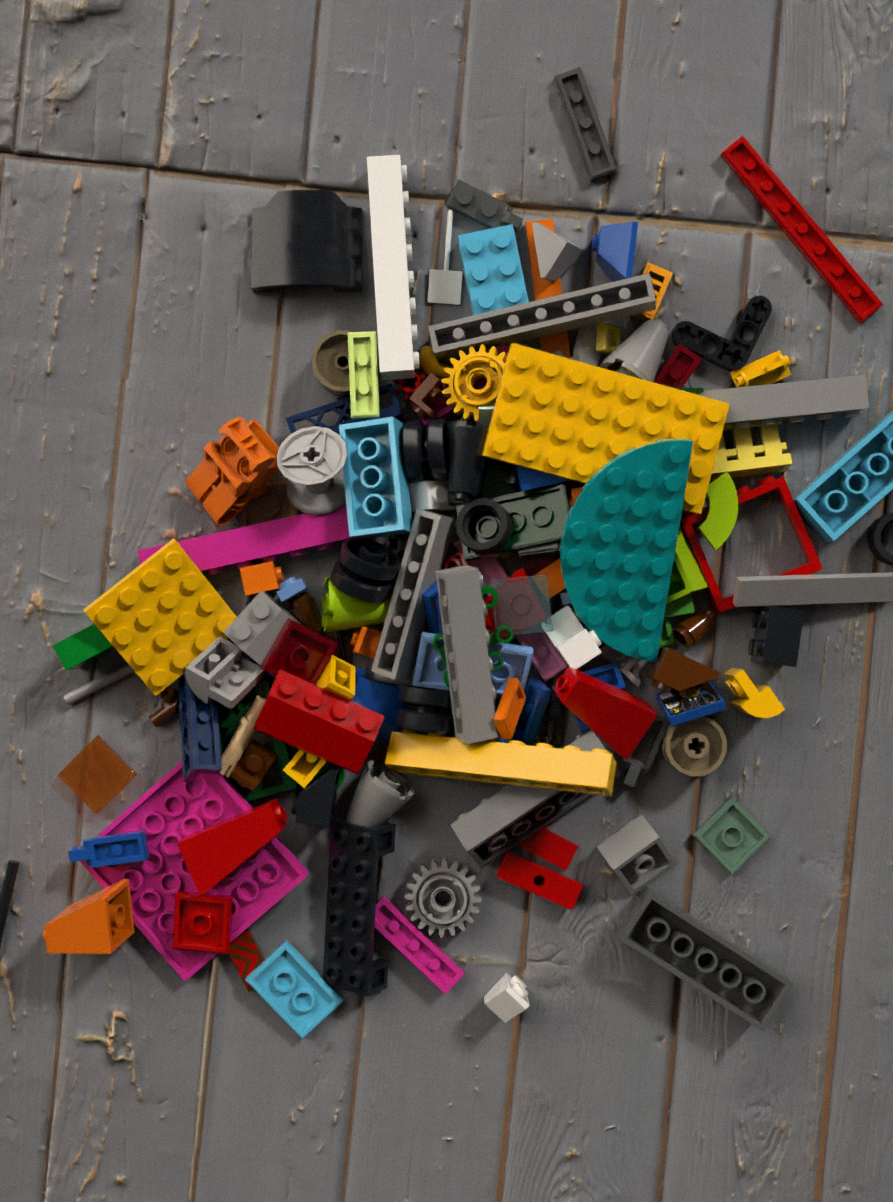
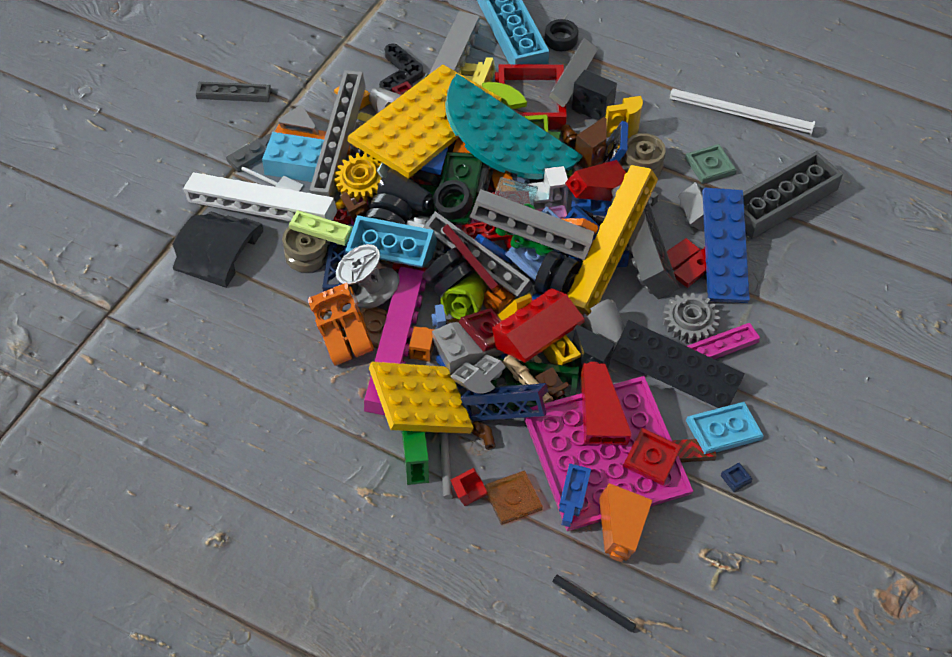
camera: 65 degrees left, 35 degrees down
white slope [484,973,530,1023] -> none
blue slope [591,222,638,282] -> none
red tile [720,135,883,324] -> none
yellow hinge [730,350,791,388] -> none
none -> dark red tile [442,224,501,293]
none -> red panel [450,468,488,506]
none -> white axle [670,89,815,135]
none -> blue plate [702,188,750,303]
none -> dark blue tile [721,462,752,492]

